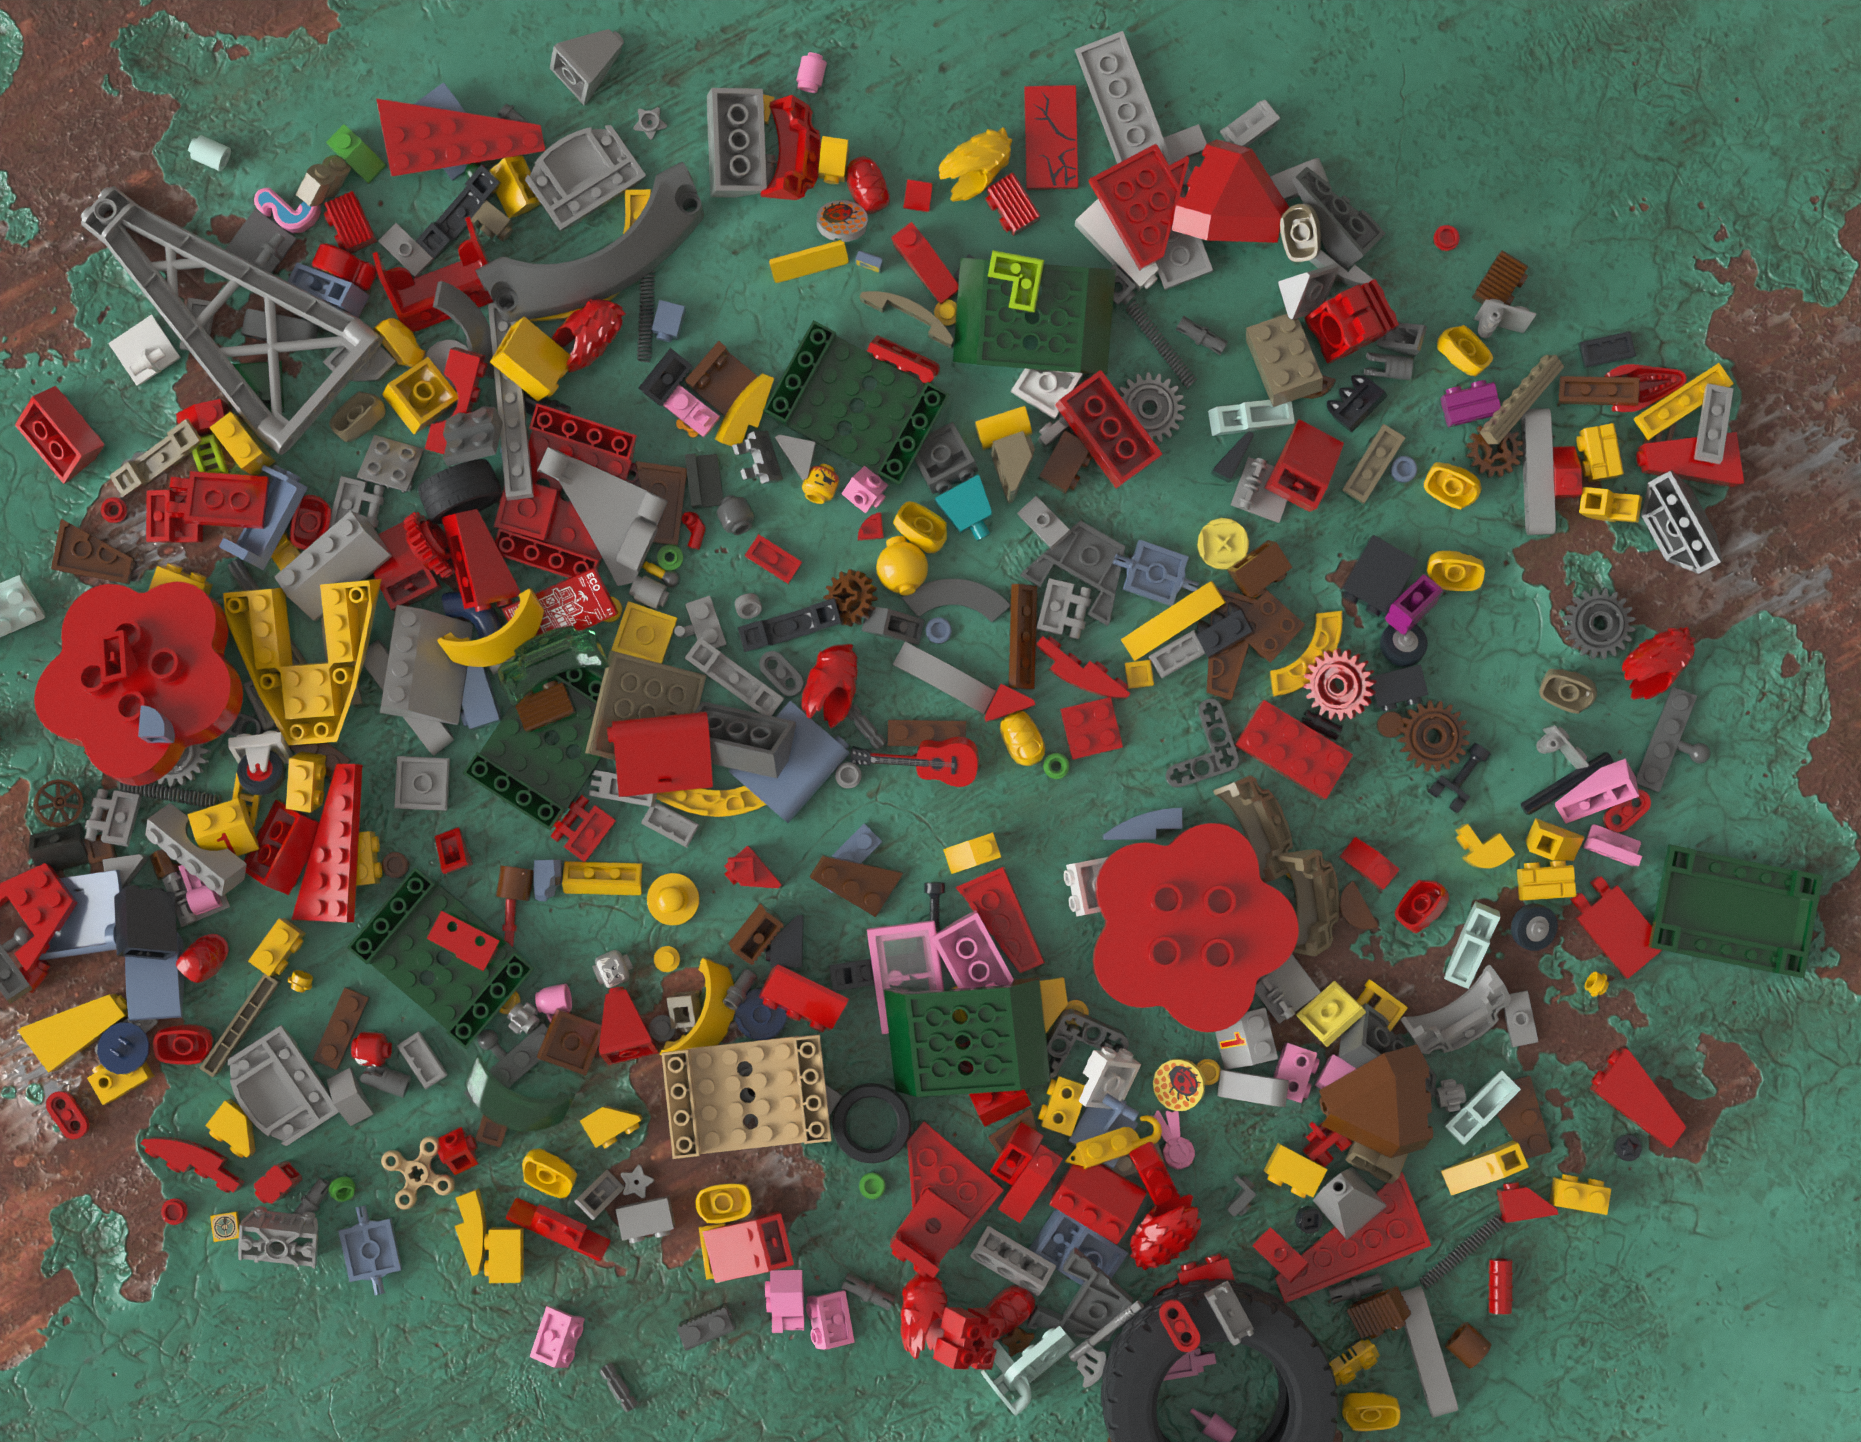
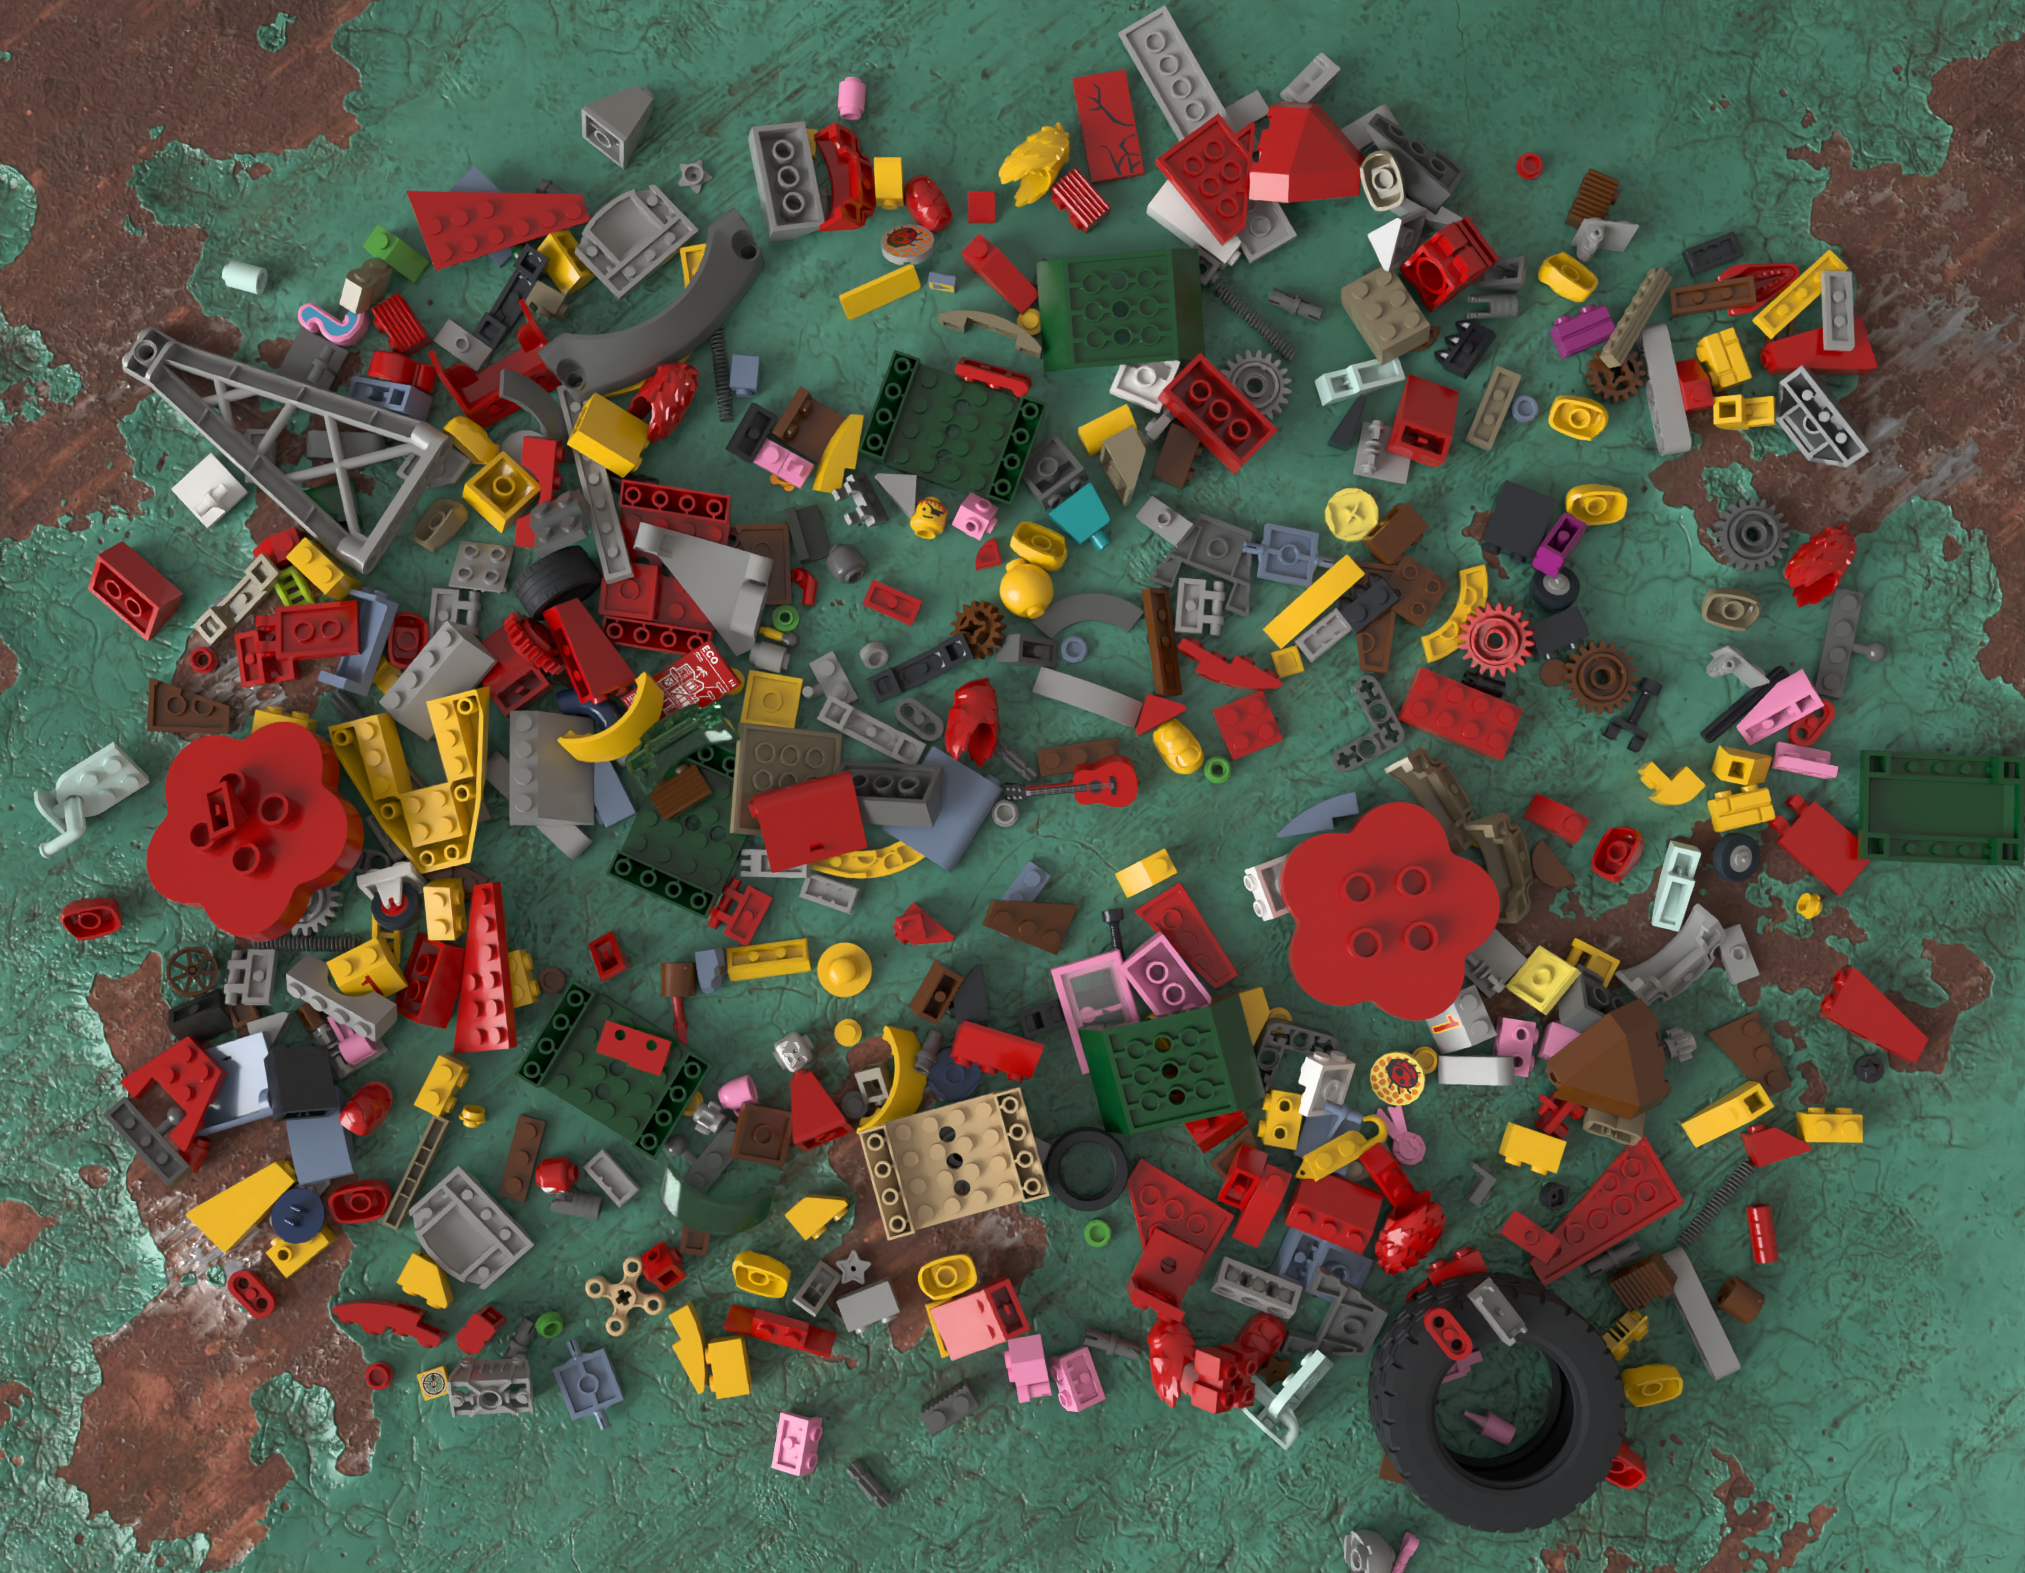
camera: 10 degrees left, 0 degrees up
sand blue brick [138,705,175,743] -> none
light grey slope [327,1067,375,1126] -> none
light grey plate [394,756,451,811] -> none
lime brick [988,250,1045,312] -> none
light grey piece [1068,1300,1144,1388] -> none
light grey slope [1313,1167,1387,1240] -> none
light aqua slope [1443,1070,1521,1145] -> none

